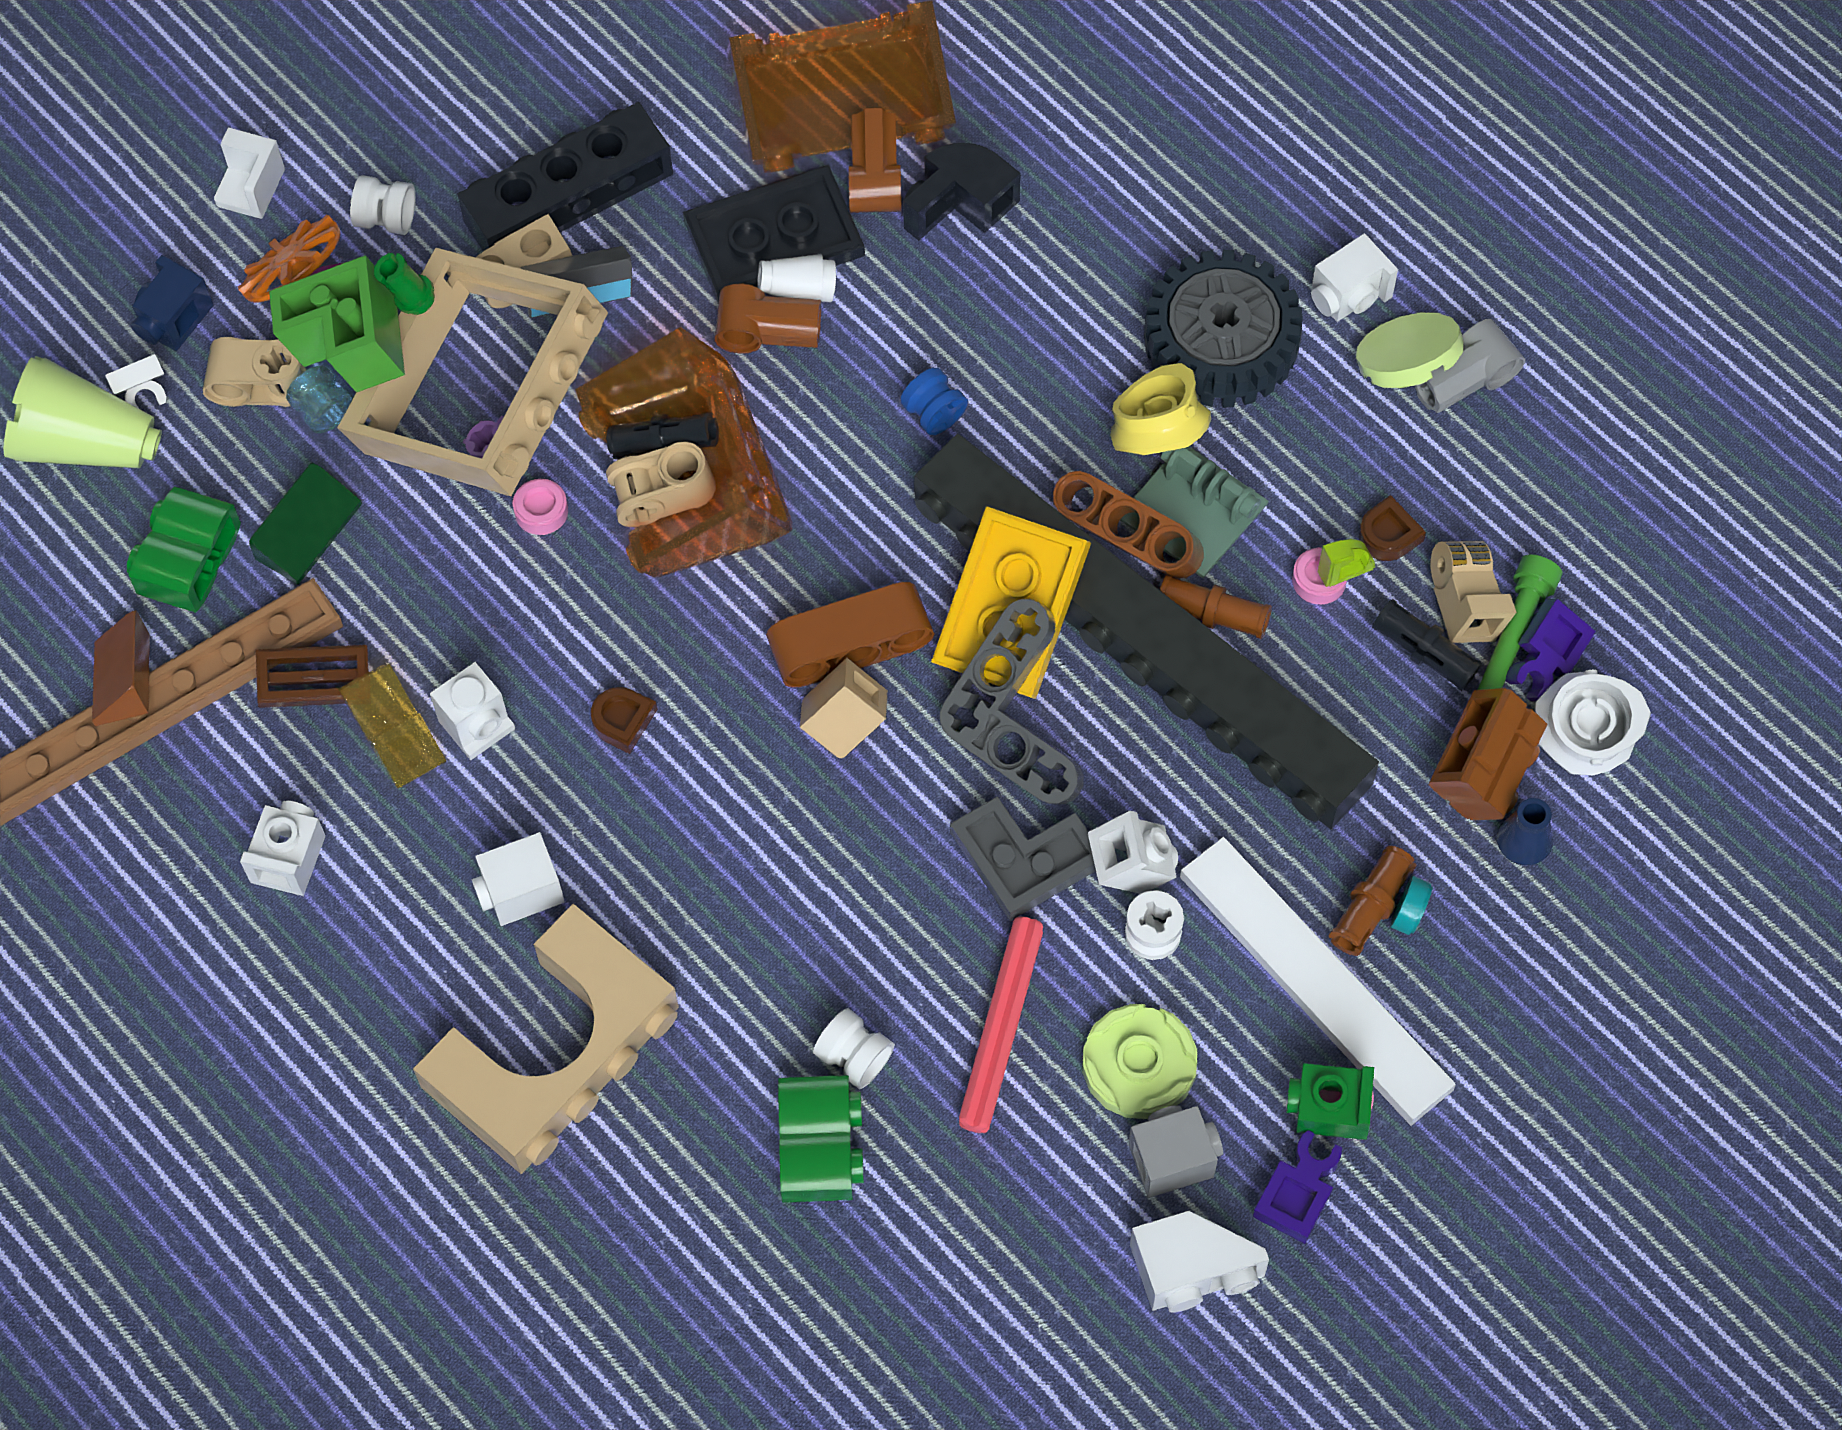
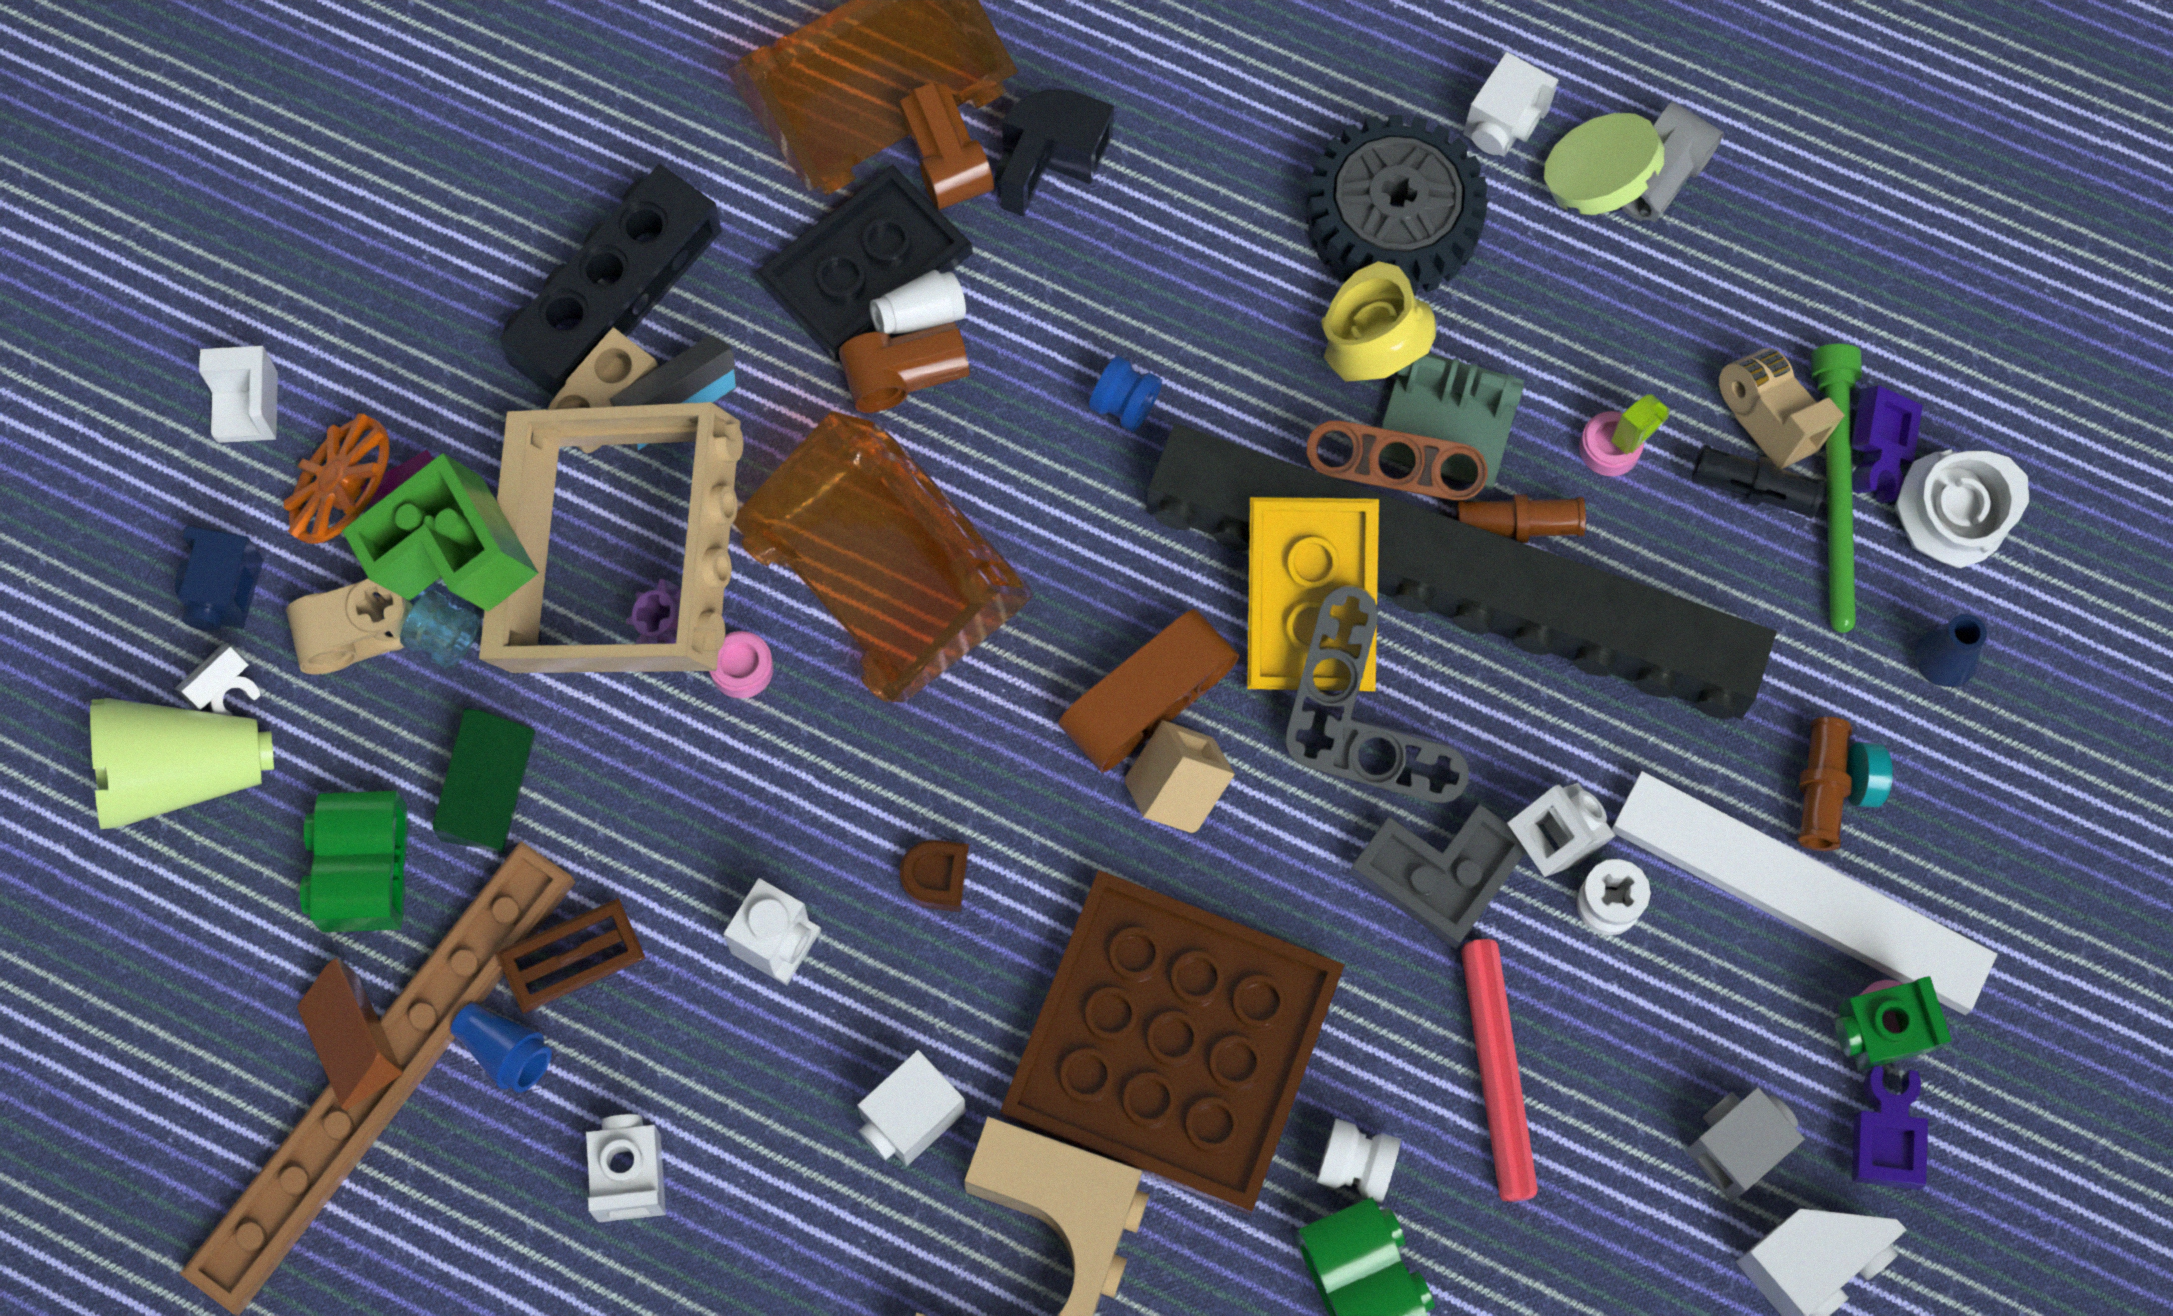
camera: 25 degrees left, 5 degrees up
clear yellow slope [338,662,446,789] -> none
white wheel [350,175,416,235] -> none
green pin [374,253,435,315] -> none
black pin [606,412,719,459] -> none
tan piece [606,442,716,527] -> none
yellowish green tile [1082,1004,1197,1119] -> none
reddish brown tile [1359,495,1426,561] -> none
dark orange brick [1428,688,1548,820] -> none
none -> blue cone [451,1002,552,1093]
none -> reddish brown plate [1000,870,1345,1216]

